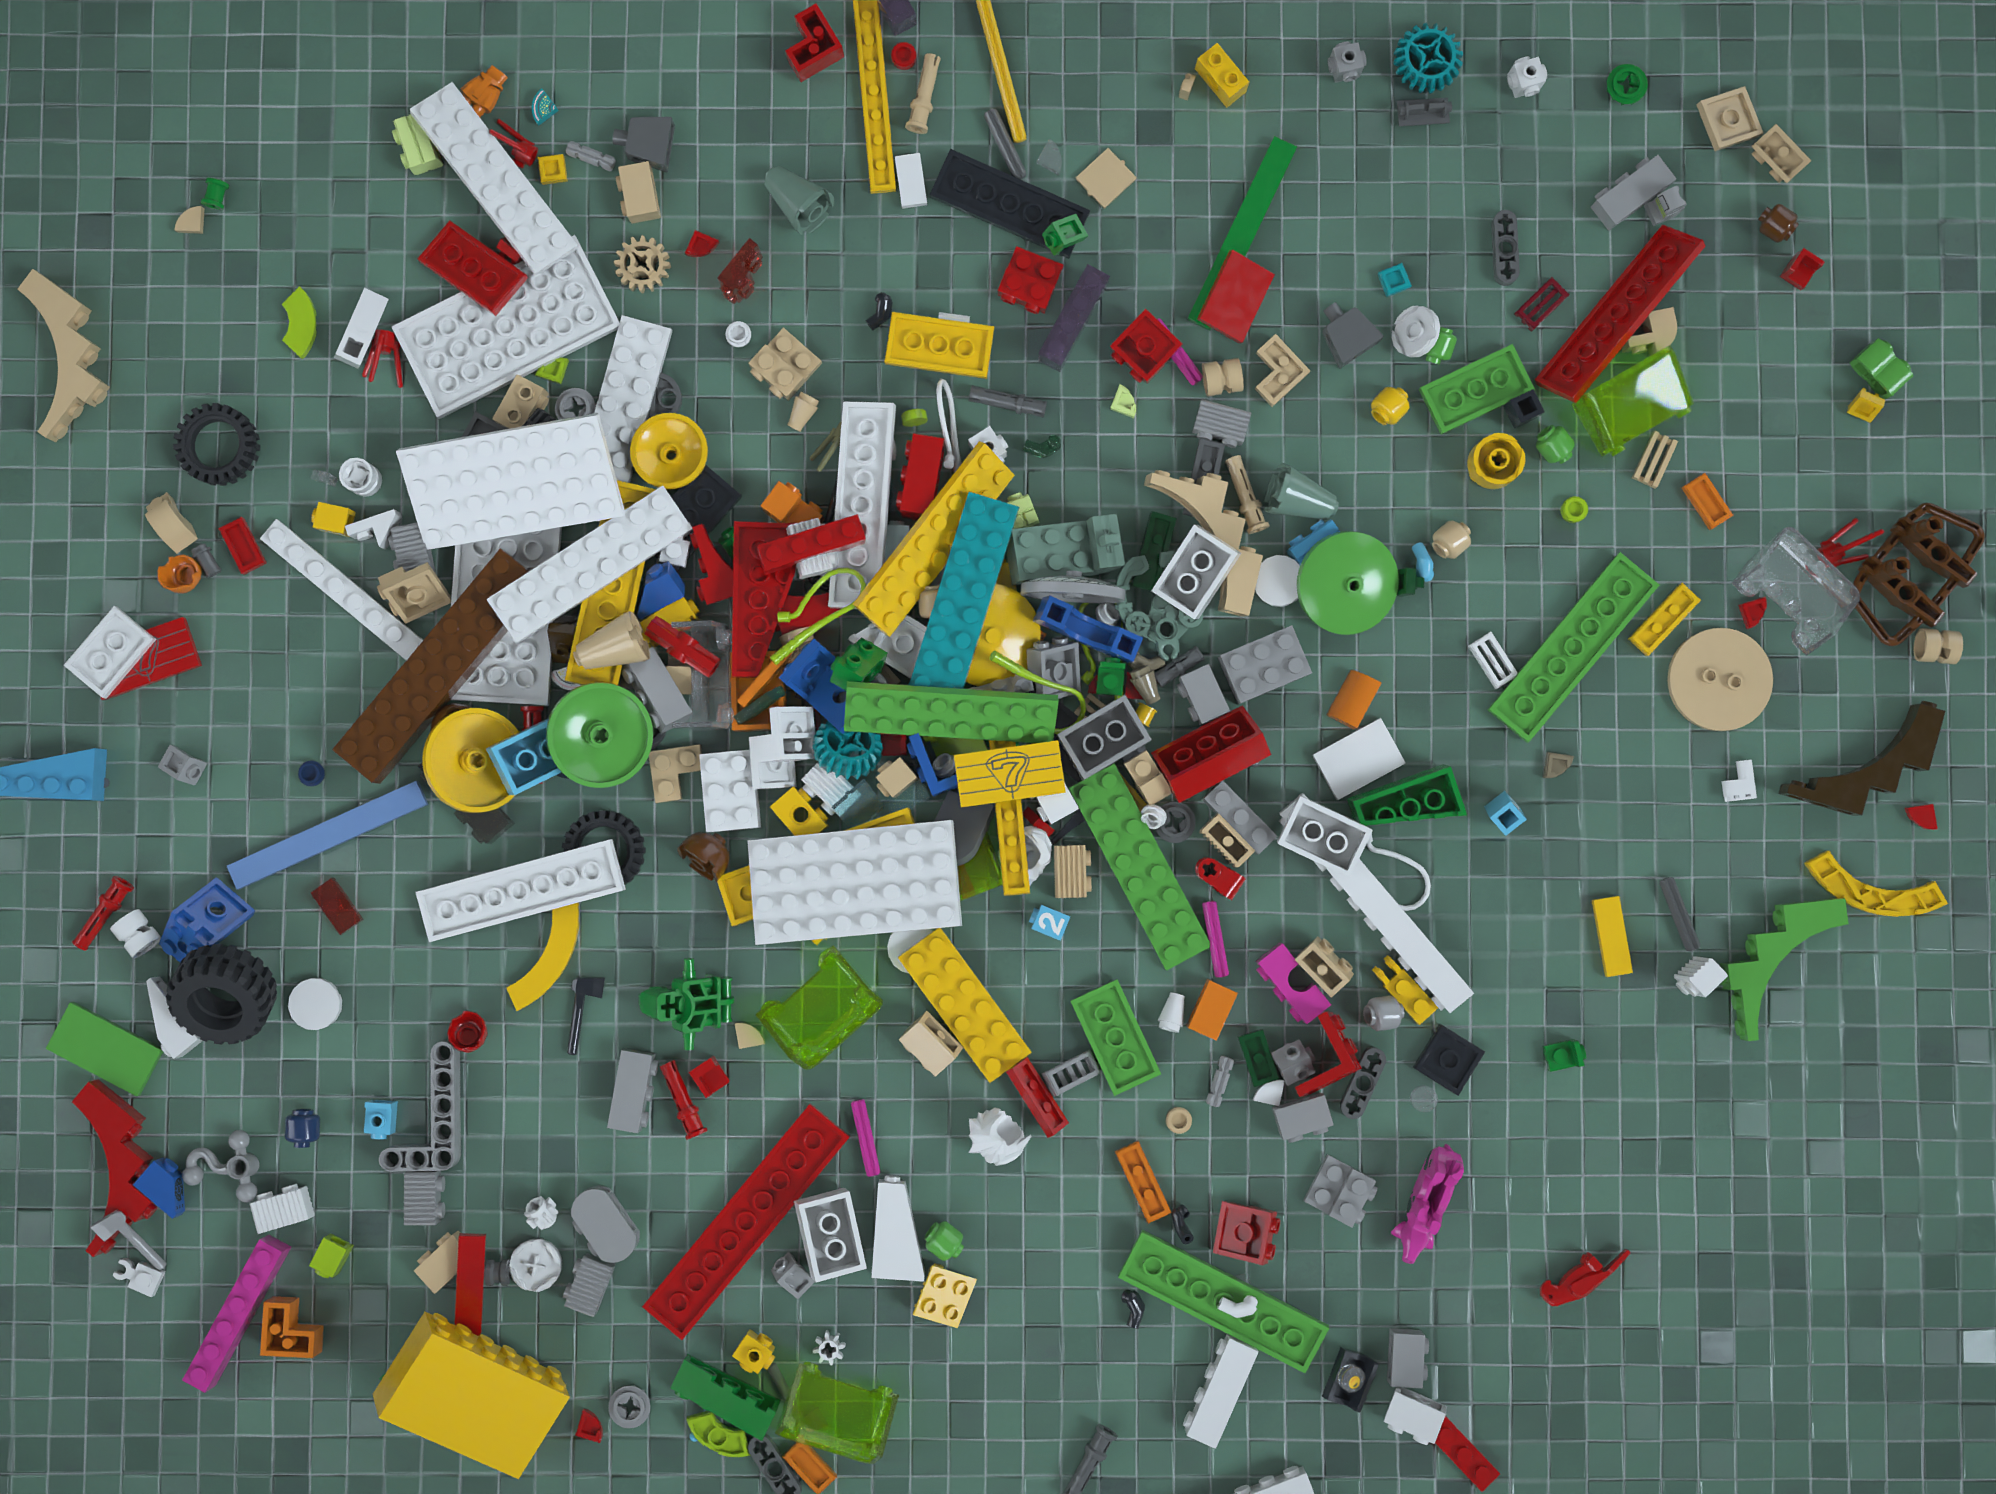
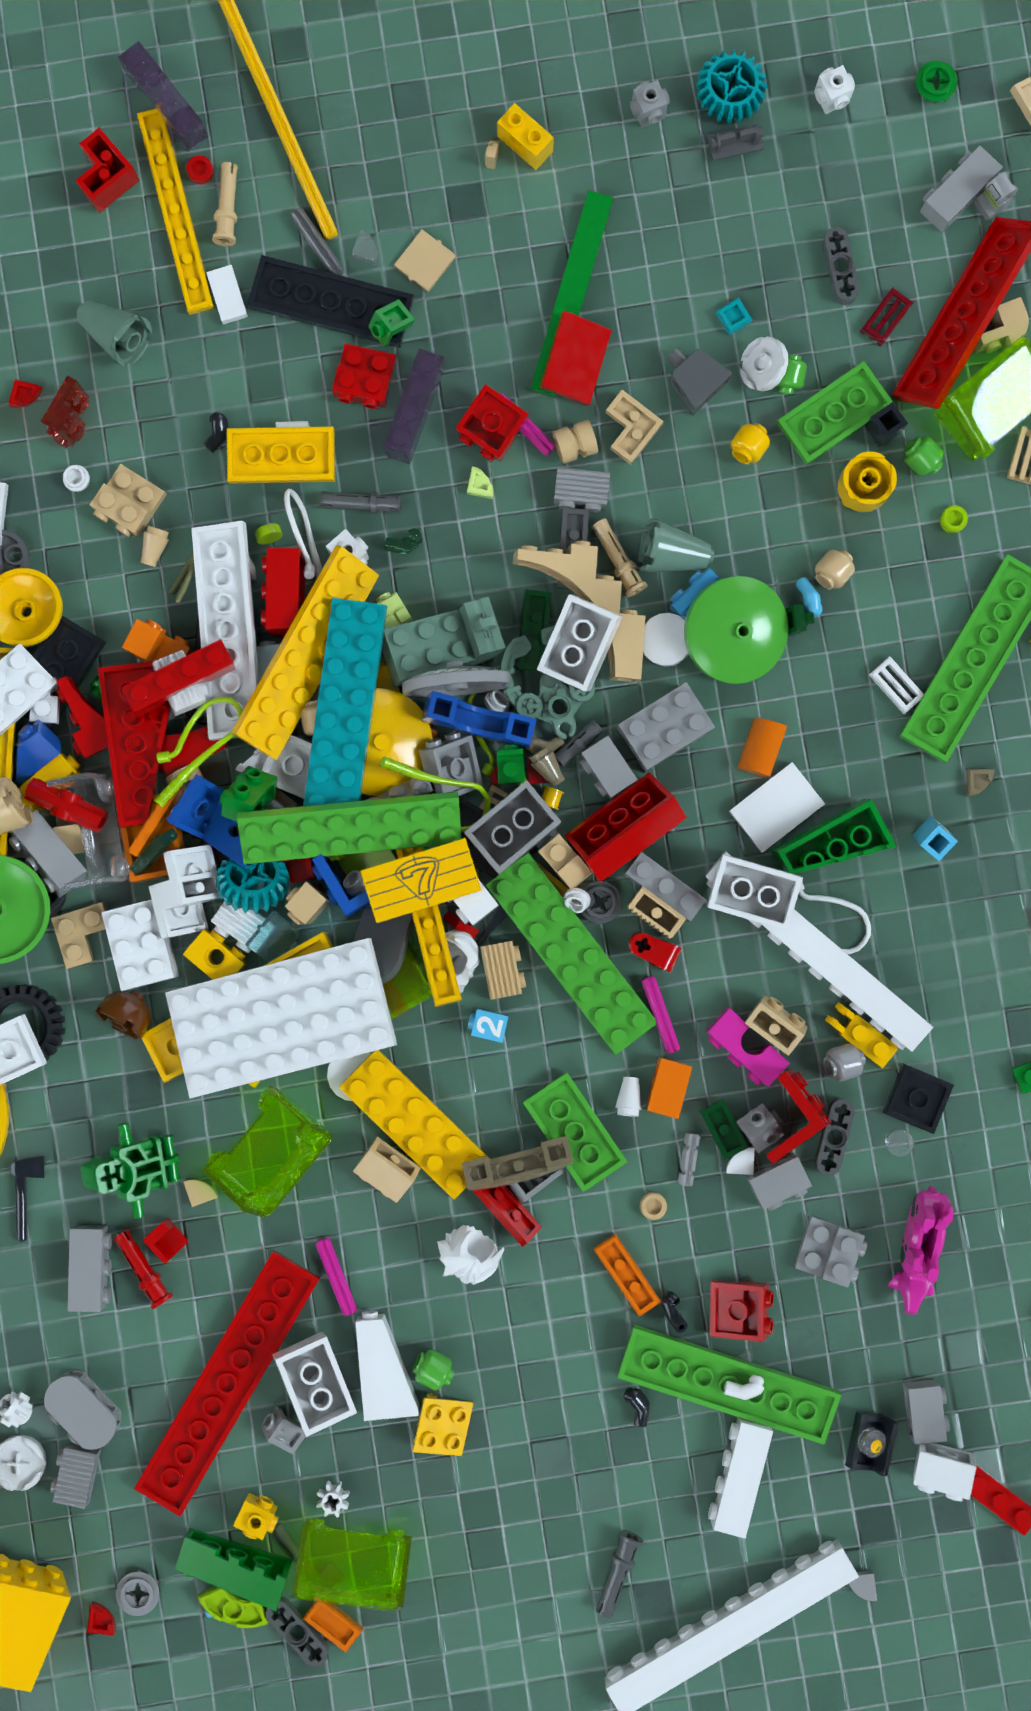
camera: 10 degrees left, 0 degrees up
none -> dark tan slope [462,1136,574,1190]

